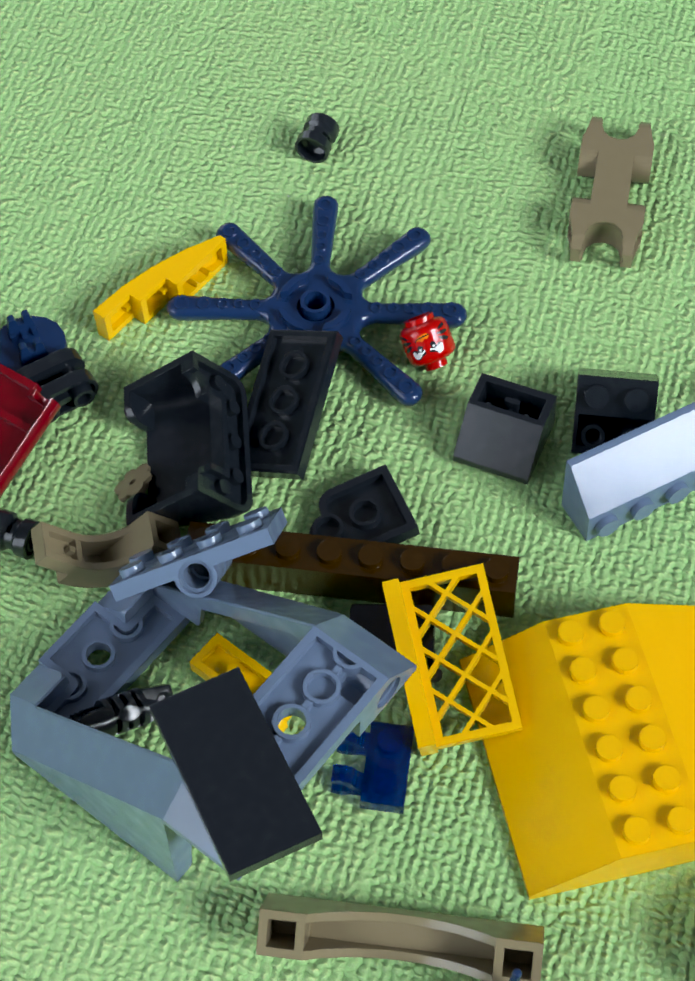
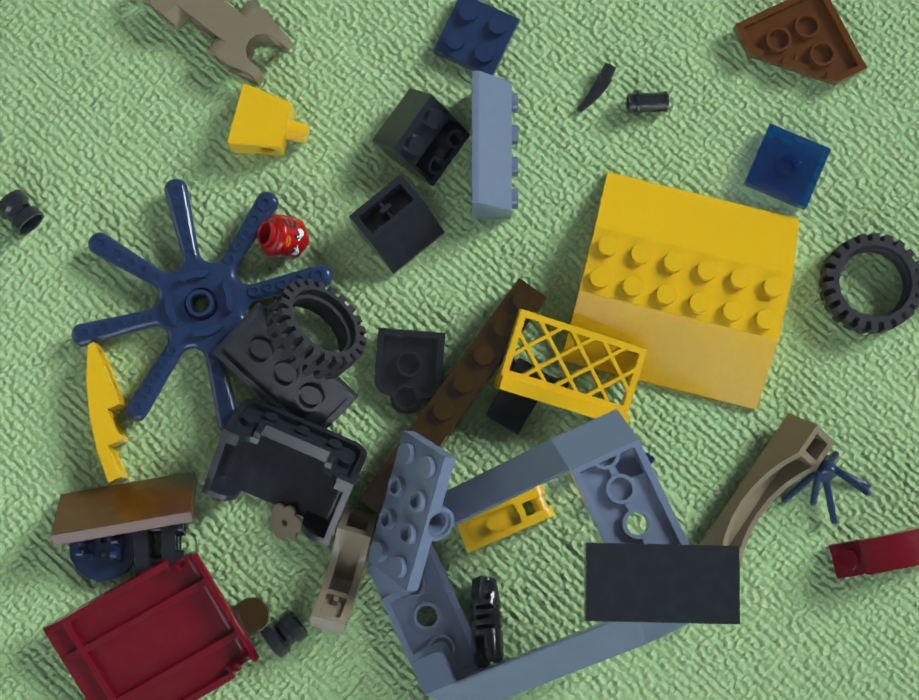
camera: 65 degrees left, 25 degrees up
none -> reddish brown tile [51,471,197,545]
none -> yellow torso [227,84,310,156]
none -> dark brown tile [234,597,270,632]
none -> black tyre [265,279,367,380]

